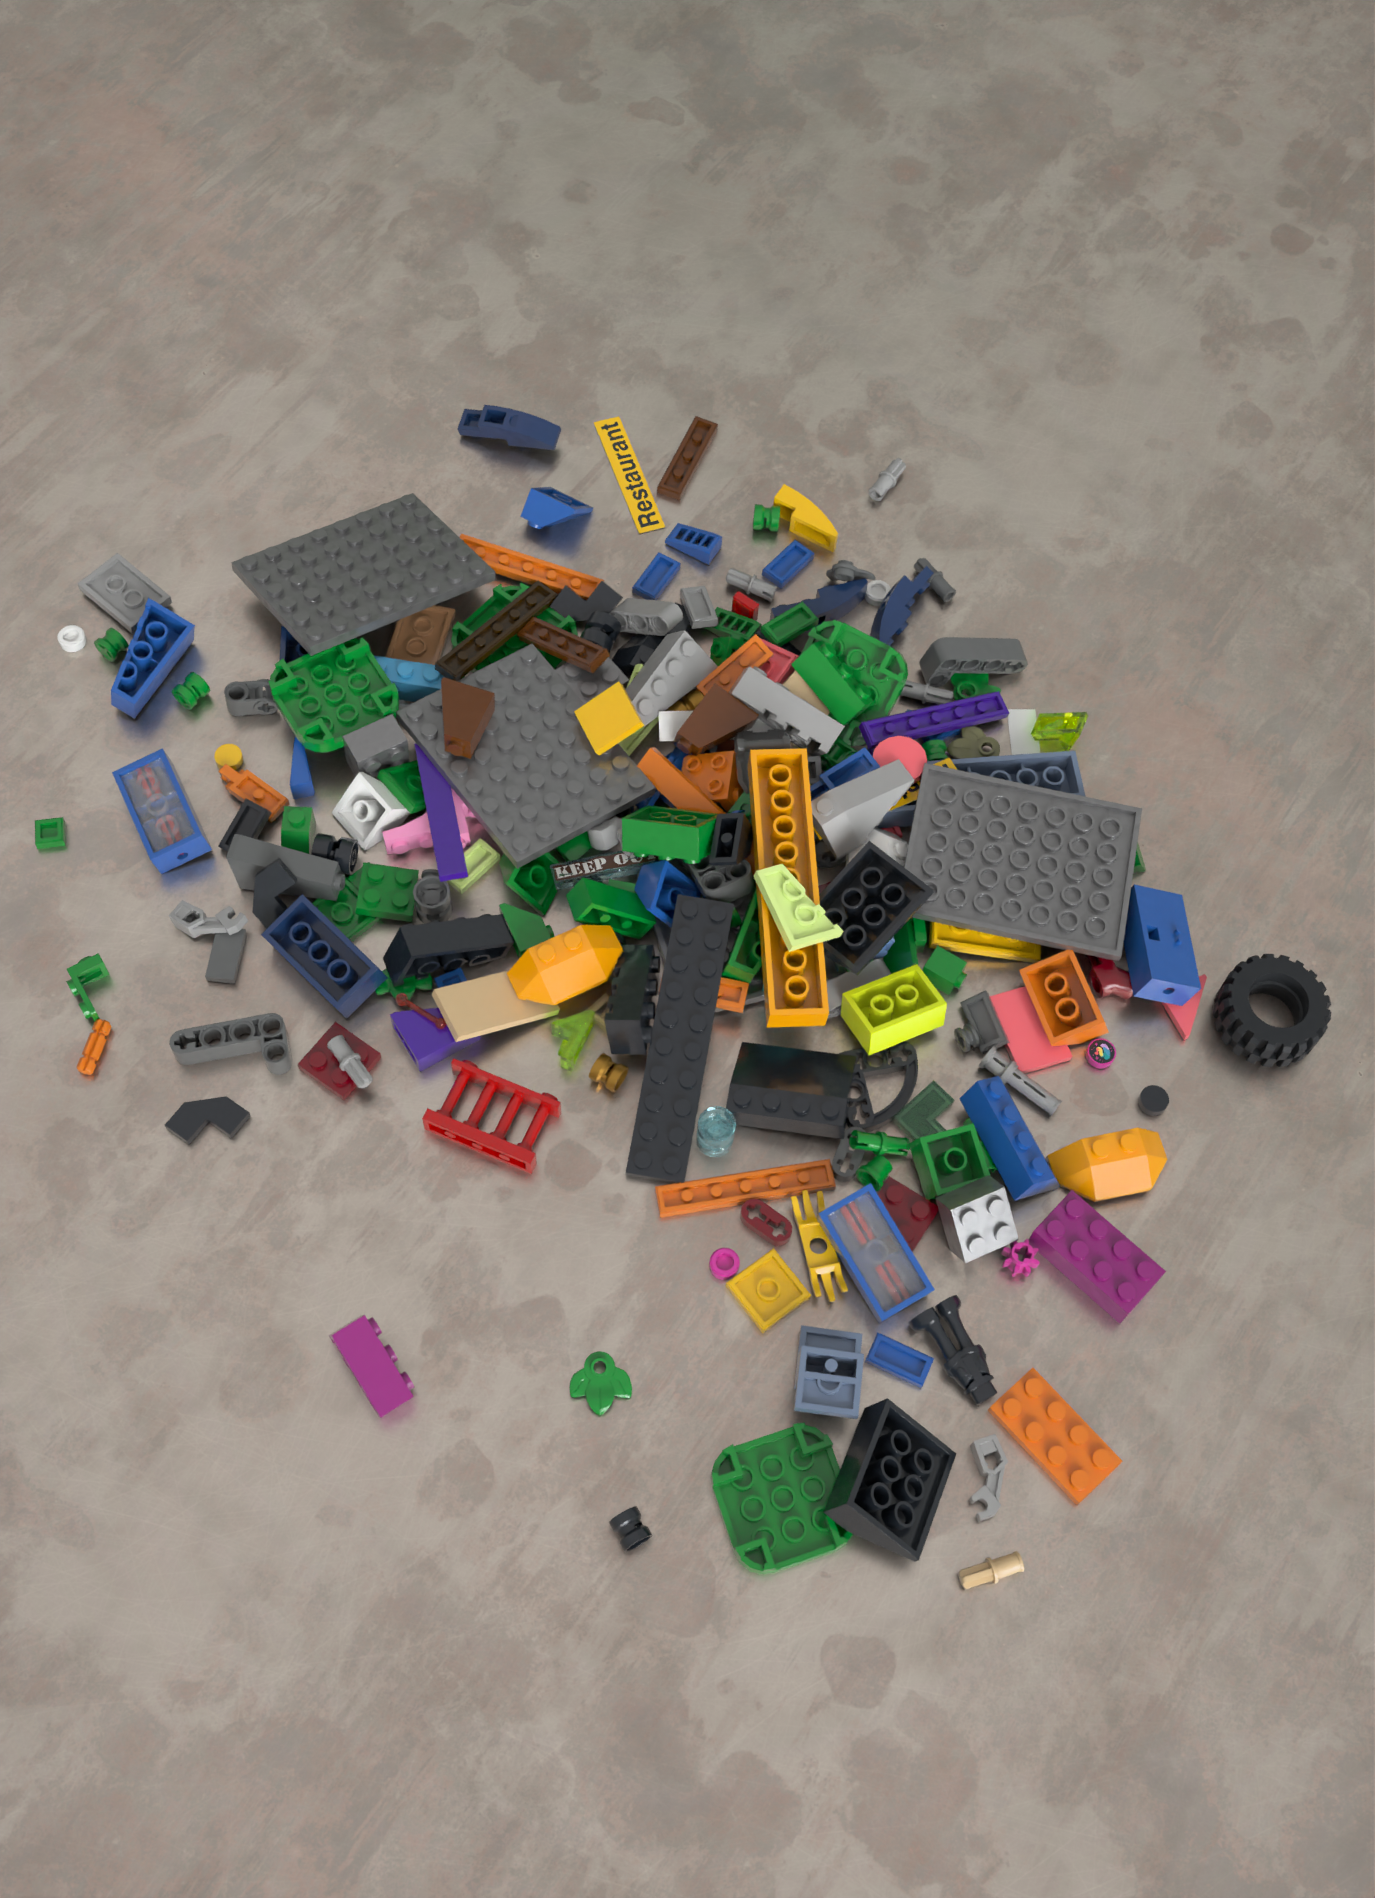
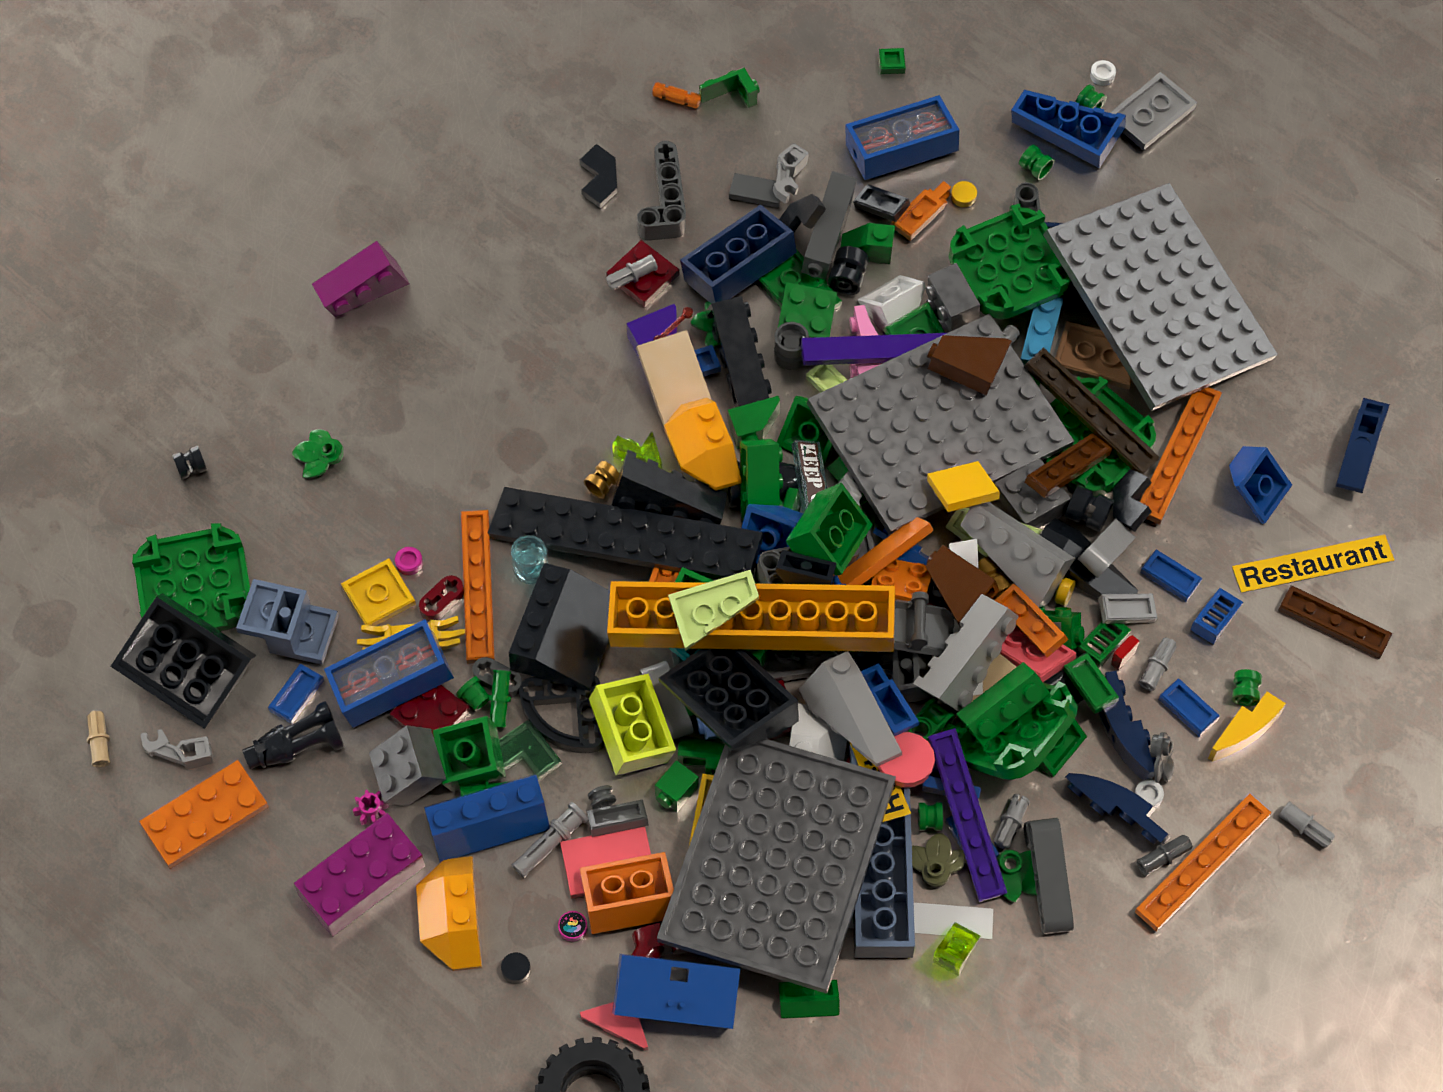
camera: 100 degrees right, 0 degrees up
blue slope [290,737,315,800] -> none
red fence [422,1058,561,1174] -> none
none -> orange plate [1135,794,1272,932]

